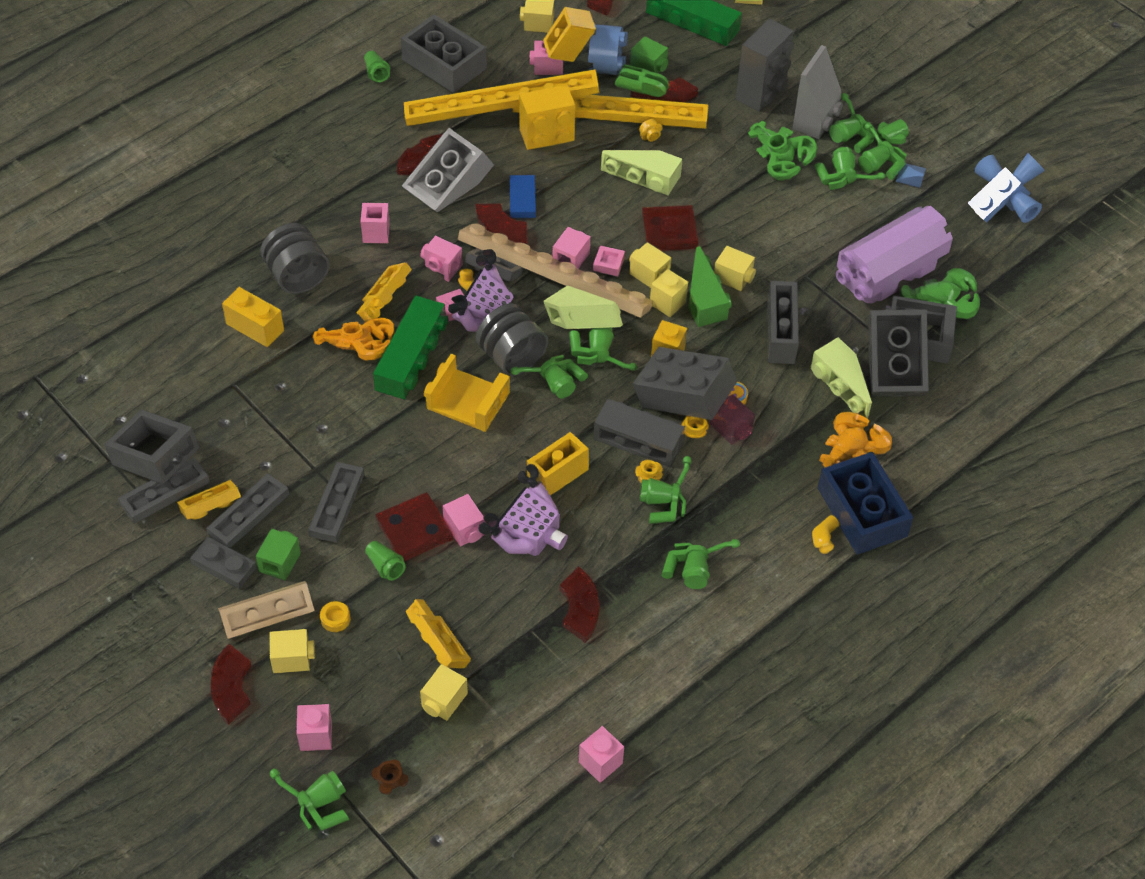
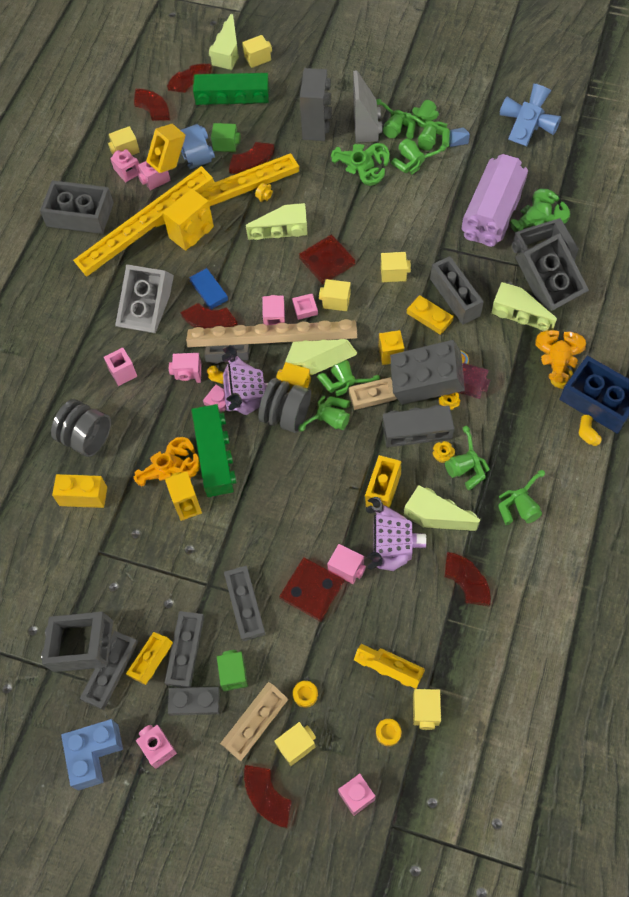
camera: 25 degrees left, 10 degrees up
bright green piece [270,768,349,831] -> none
yellow hinge [357,262,412,323] -> none
bright green cone [364,51,390,82] -> none
bright green cone [365,541,406,580] -> none
reddish brown plate [372,759,409,795] -> none
clear red tile [397,134,443,175] -> none
yellow panel [424,354,510,432] -> none
bright pink brick [579,726,624,783] -> none
bright green arm [615,64,669,97] -> none
light yellow brick [650,269,688,317] -> none
bright green slope [688,246,732,327] -> none
none -> medium blue brick [61,719,123,790]
none -> bright pink brick [110,149,140,183]
none -> bright pink brick [136,725,177,769]
none -> yellow brick [165,471,202,521]
none -> yellow brick [276,362,311,392]
none -> tan plate [348,377,397,410]
none -> yellow tile [376,719,401,746]
none -> yellowish green slope [404,486,480,531]
none -> yellow plate [407,295,454,335]

